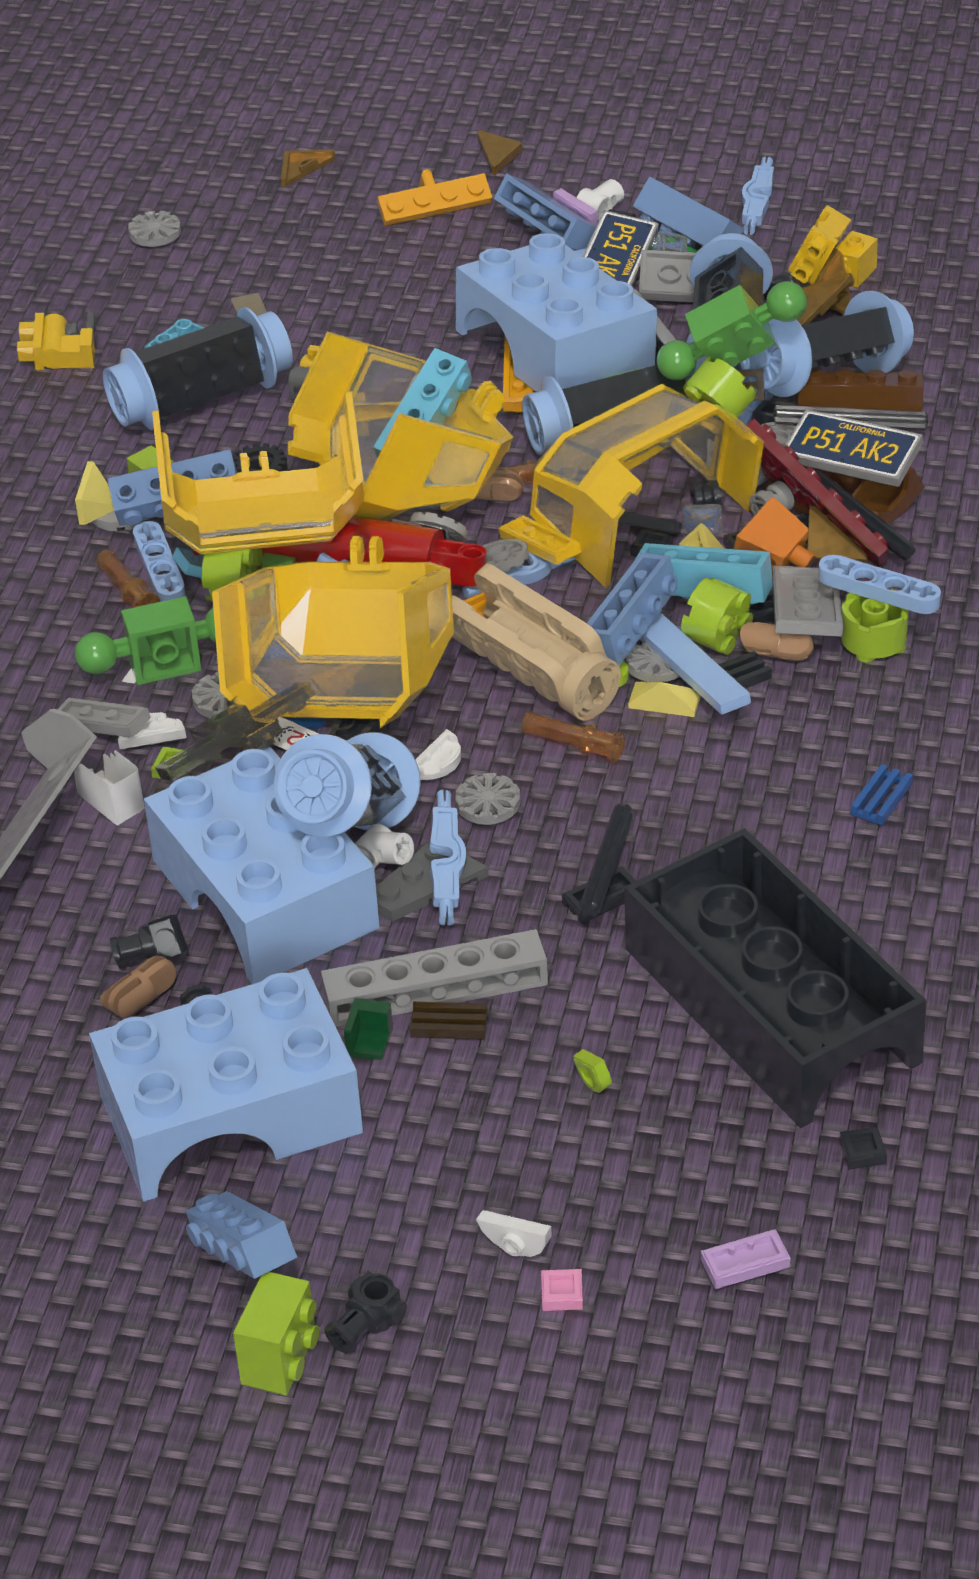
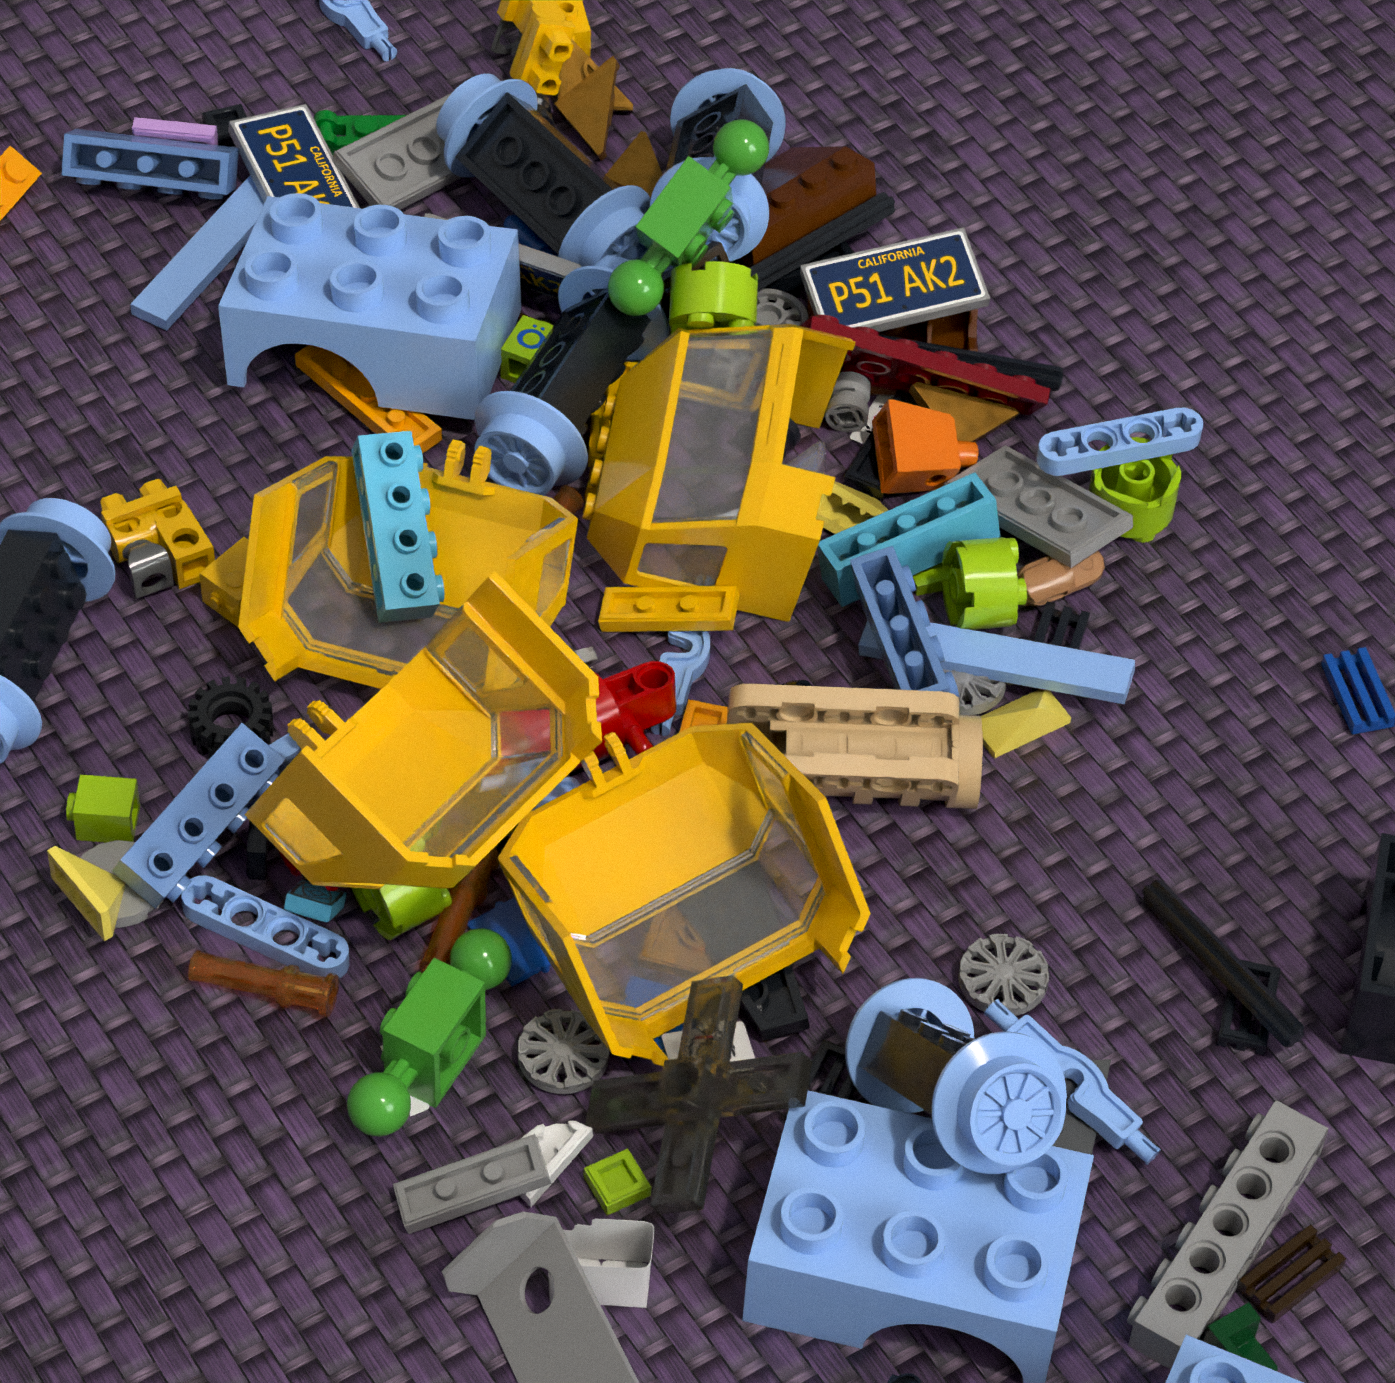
camera: 50 degrees left, 10 degrees up
white plate [416,729,461,780] -> none
light grey wheel [482,539,529,572] -> none
clear orange pin [522,712,625,762] -> none
white piece [577,179,624,221] -> none
medium blue brick [633,176,744,248] -> none
clear slope [653,229,687,252] -> none

